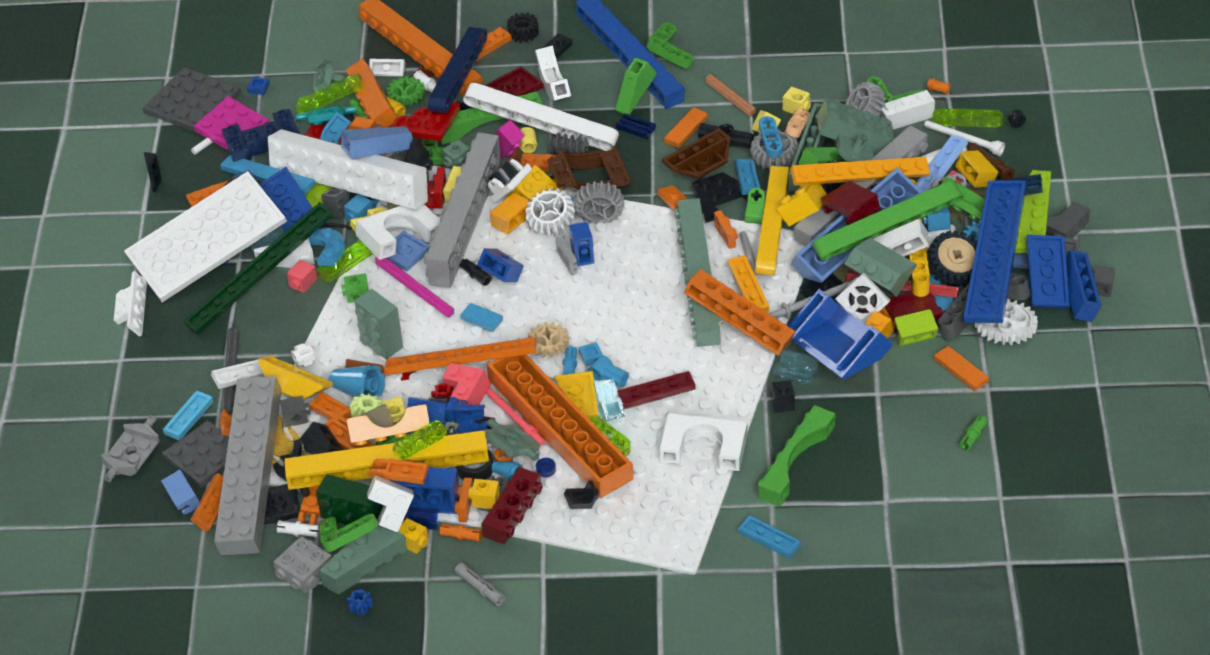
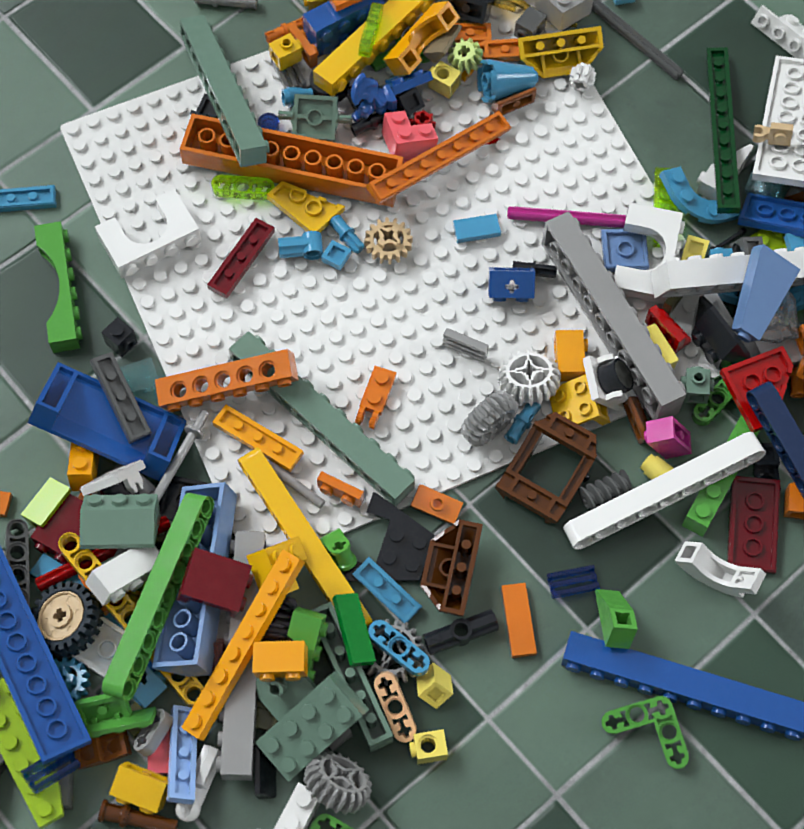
camera: 135 degrees right, 20 degrees up
white tile [211,359,265,389] -> none
coral brick [287,260,317,293] -> none
bright green brick [341,273,369,303] -> none
sand green brick [354,289,403,360] -> none
dark red brick [481,467,543,545] -> none
orange plate [521,153,556,172] -> none
black plate [543,33,572,59] -> none
blue brick [569,222,594,267] -> none
clear light blue brick [594,379,625,422] -> none
nougat axle [705,74,756,116] -> none
none -> dark grey tile [90,352,152,444]
none -> sand green brick [180,15,270,167]
none -> light orange brick [252,641,308,682]
none -> green tile [332,593,376,667]
none -> orange hinge [355,366,397,429]
none -> tan plate [753,122,794,147]

